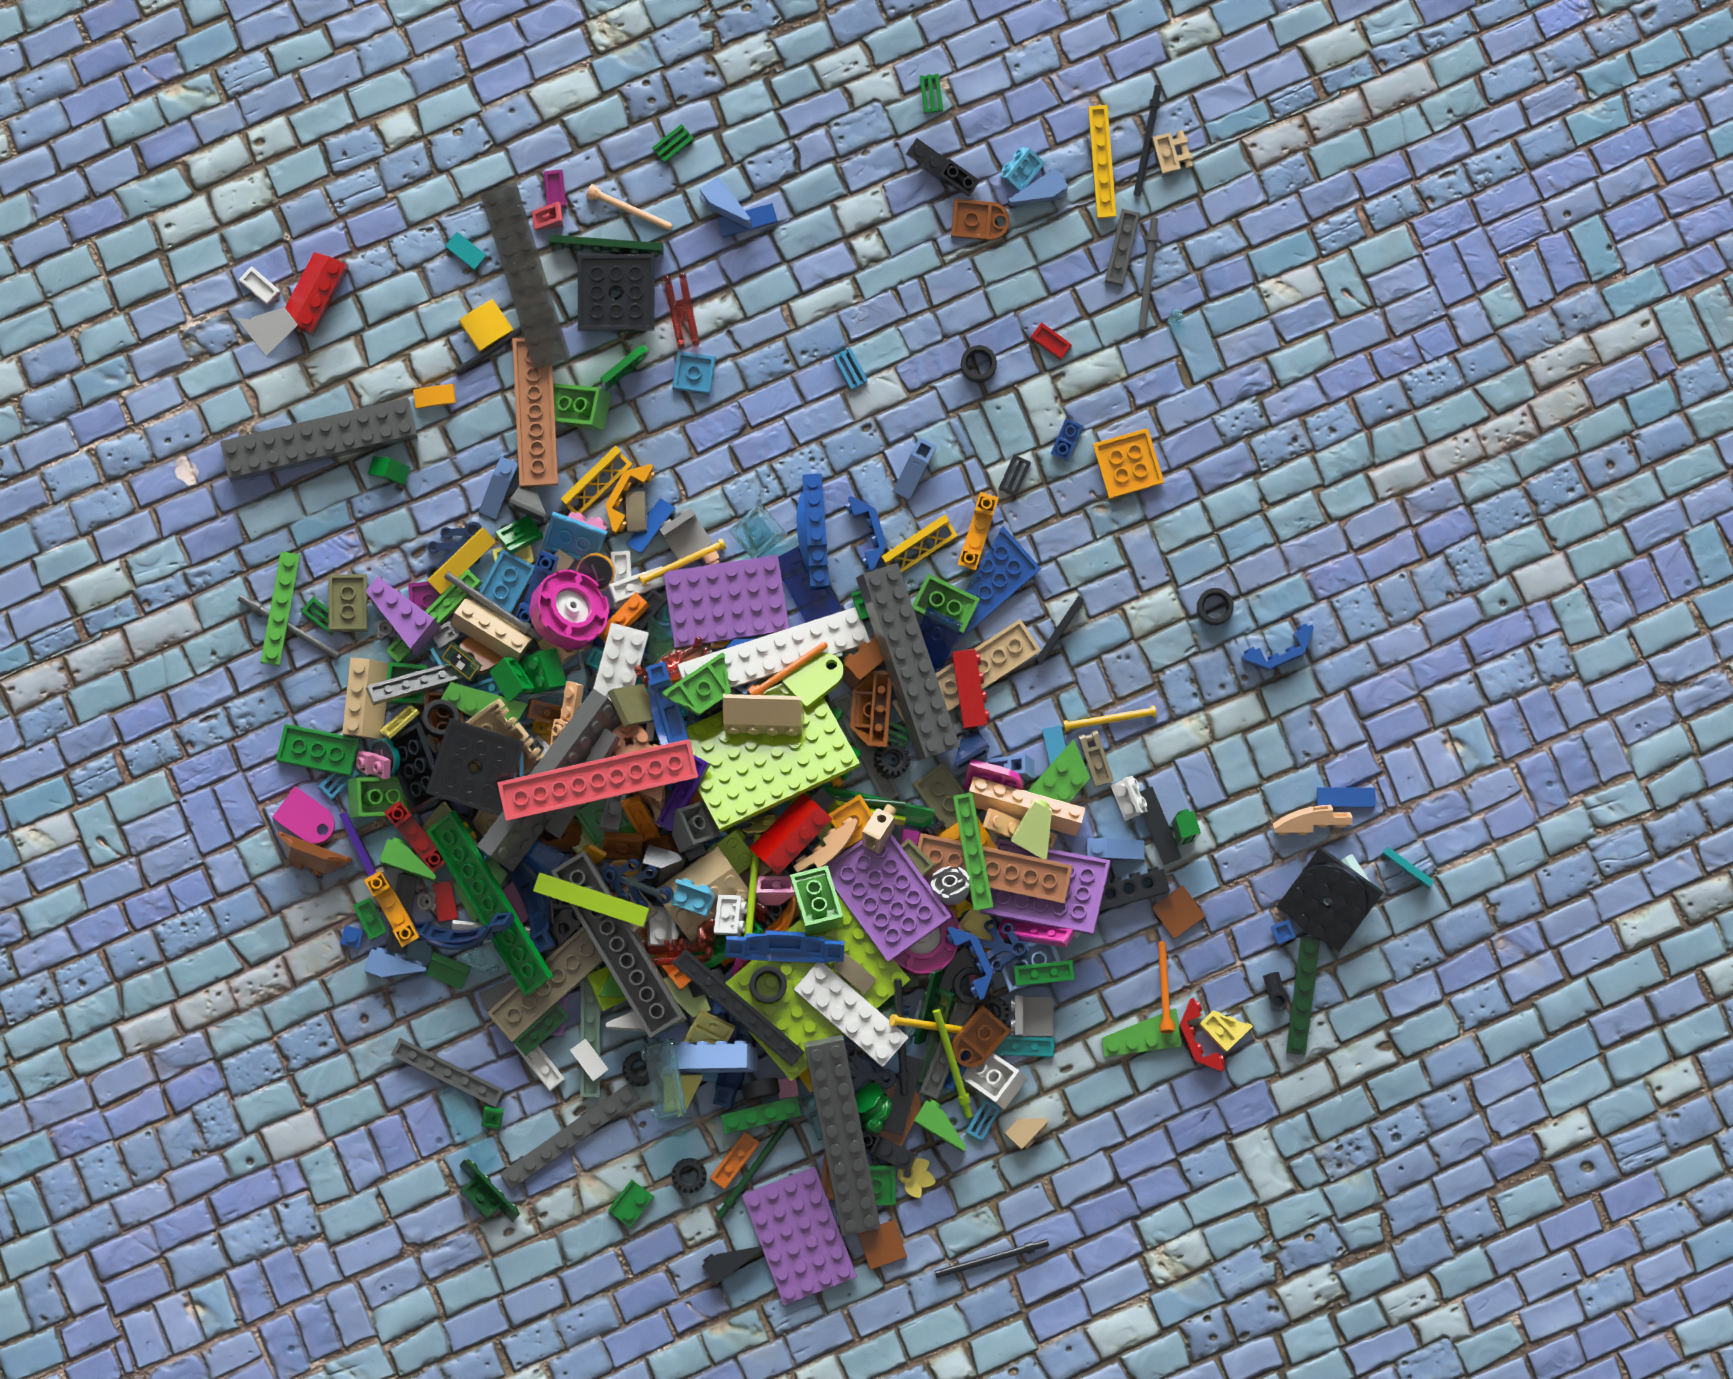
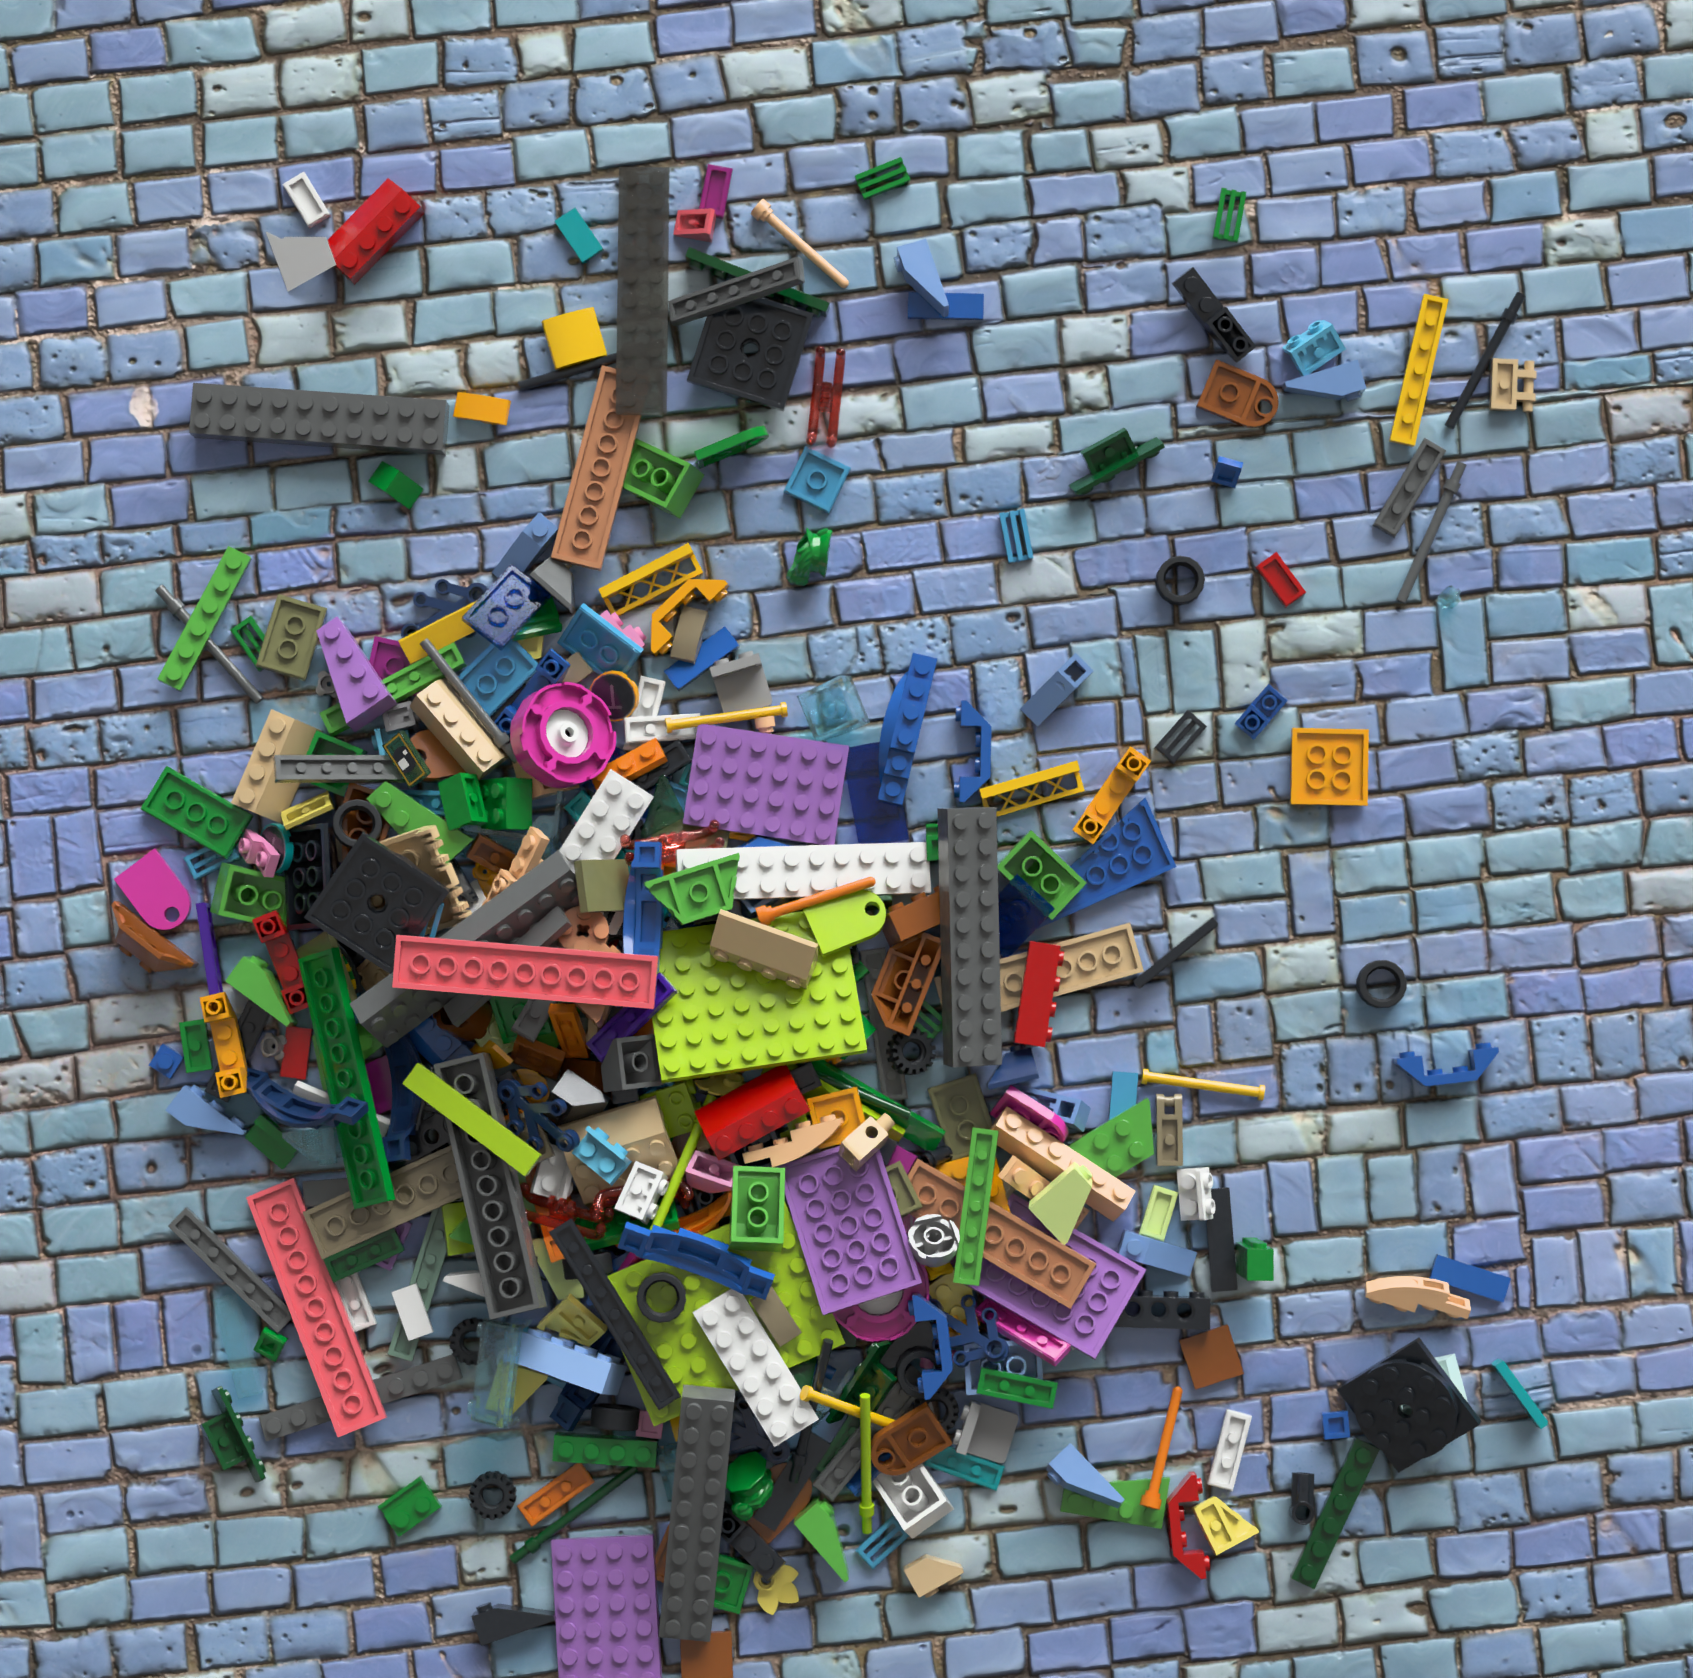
camera: 25 degrees right, 5 degrees up
none -> coral plate [246,1178,387,1437]
none -> clear blue tile [462,564,551,651]
none -> dark grey tile [668,257,805,327]
none -> green piece [786,528,832,586]
none -> medium blue slope [1046,1443,1125,1508]
none -> dark green bracket [1068,428,1165,495]
none -> yellowish green tile [1139,1185,1178,1242]
none -> white tile [1207,1409,1252,1491]
none -> blue plate [1211,456,1243,488]

